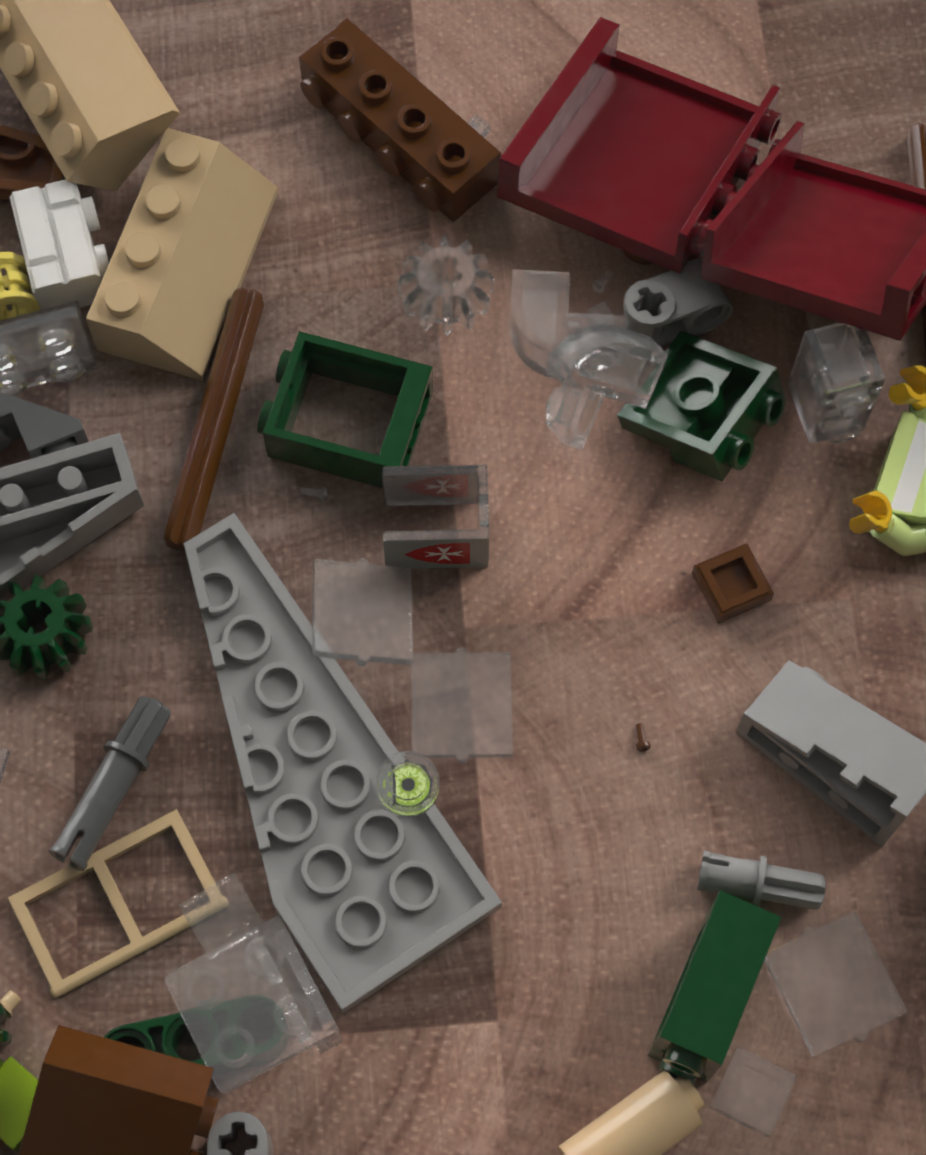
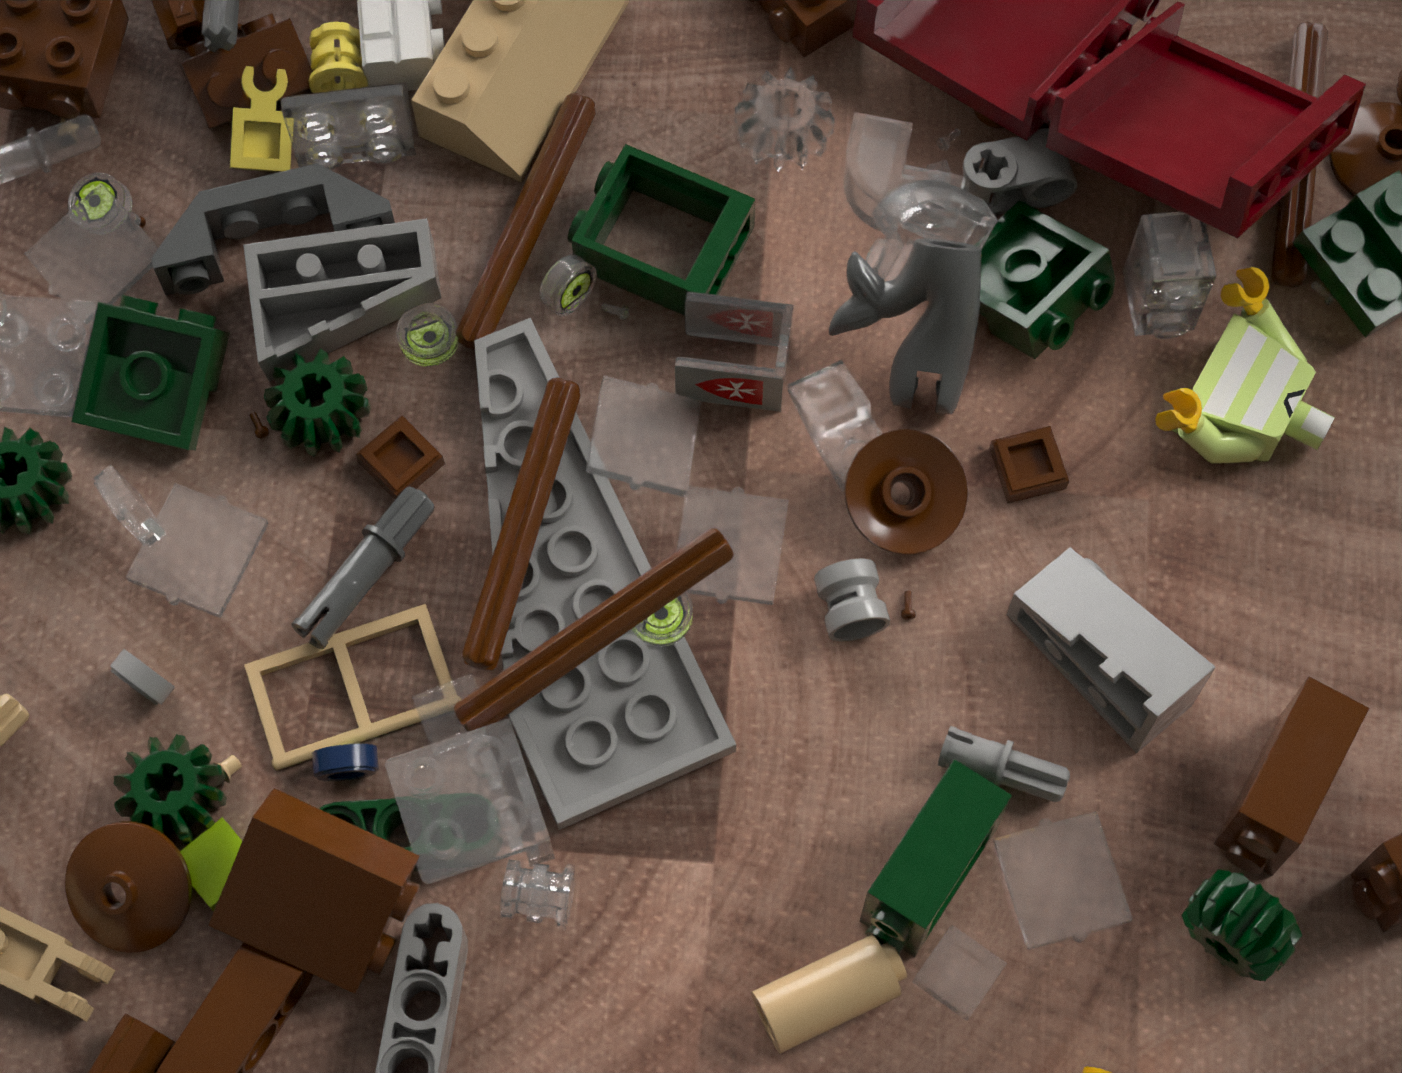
camera: 10 degrees right, 0 degrees up
none -> dark blue tile [312,744,379,781]
none -> reddish brown tile [356,415,445,499]
none -> clear tile [396,303,458,367]
none -> reddish brown axle [454,528,734,736]
none -> reddish brown axle [462,377,581,671]
none -> clear bush [500,859,575,930]
none -> clear tile [540,254,597,317]
none -> clear slope [787,360,883,494]
none -> light grey wheel [814,558,890,641]
none -> dark grey piece [829,238,982,415]
none -> reddish brown dish [844,429,968,554]

